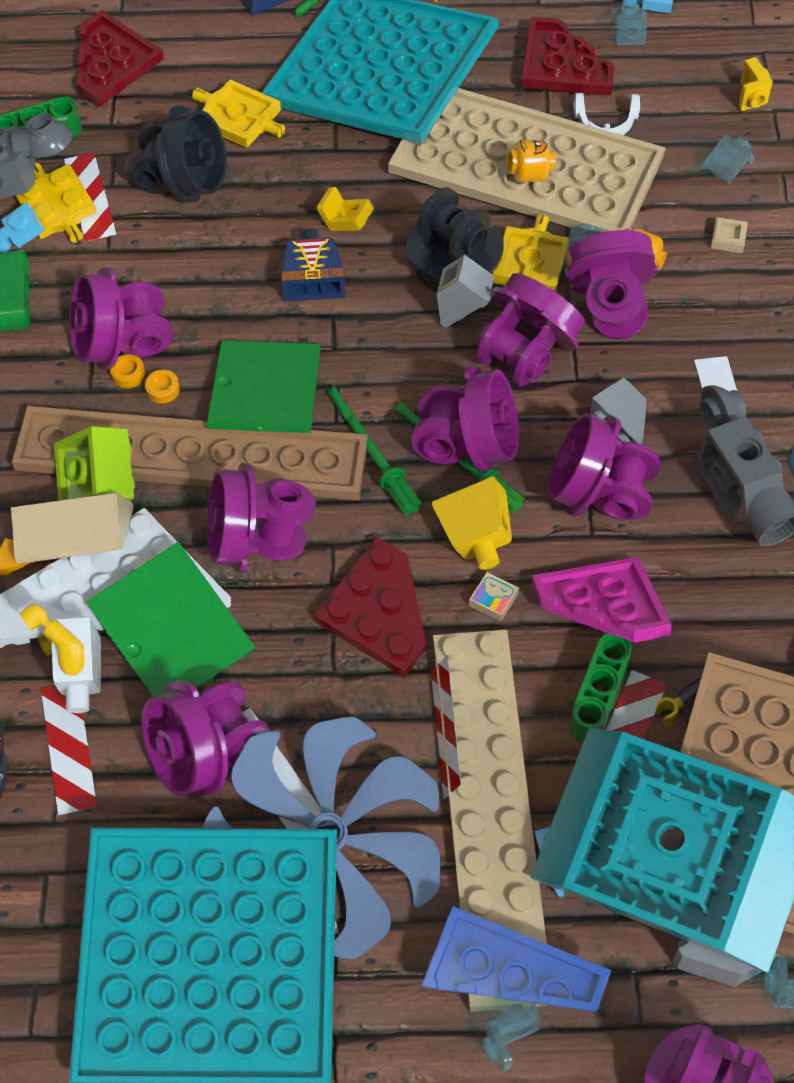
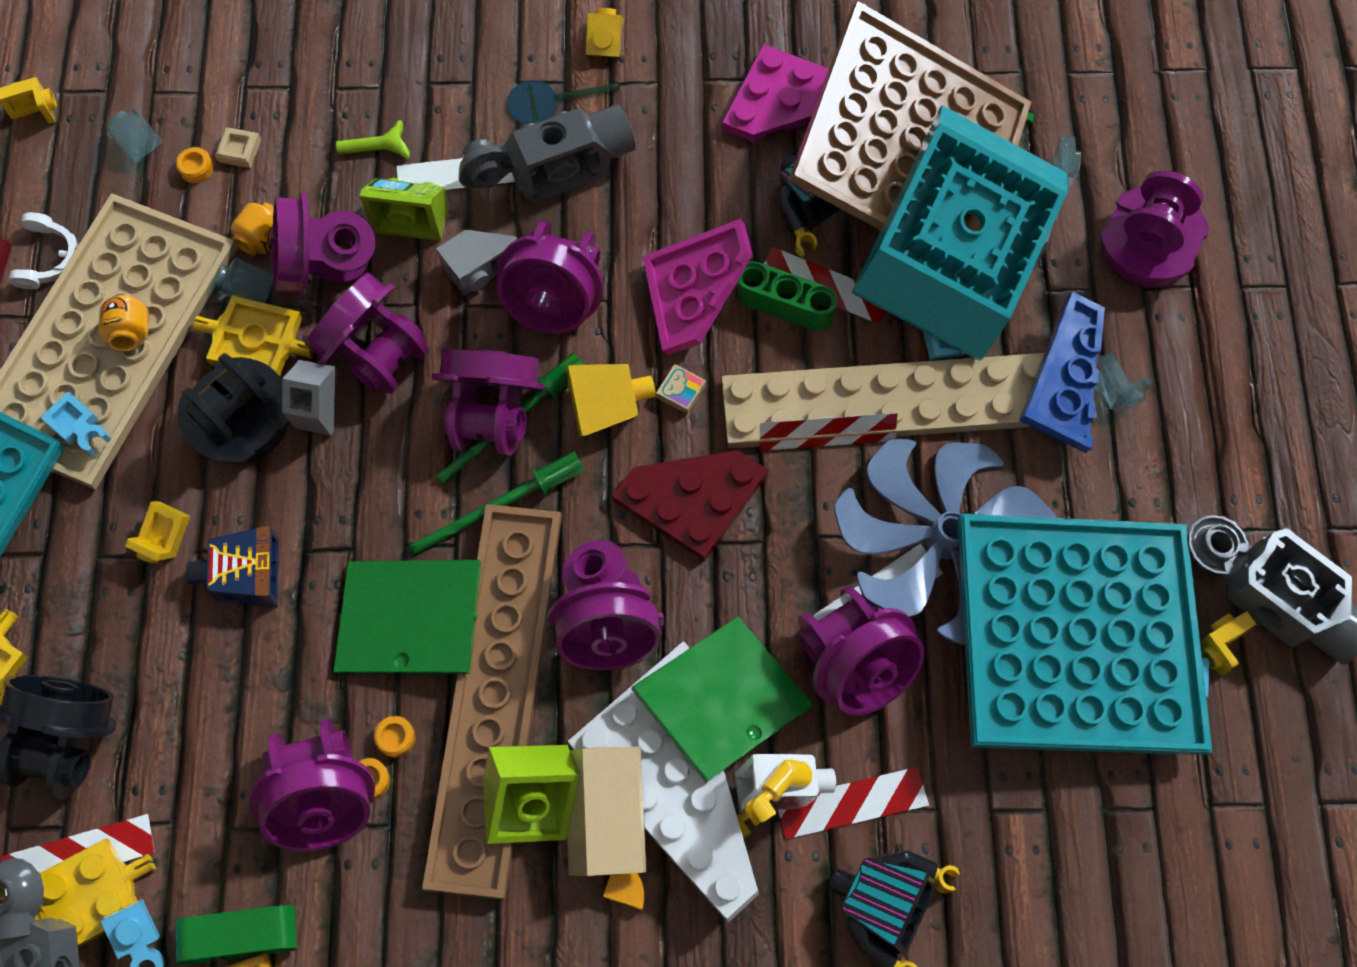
camera: 90 degrees left, 10 degrees up
none -> medium azure plate [40,391,111,456]
none -> light orange tile [176,147,214,183]
none -> lime piece [336,120,410,159]
none -> lime slope [360,178,449,241]

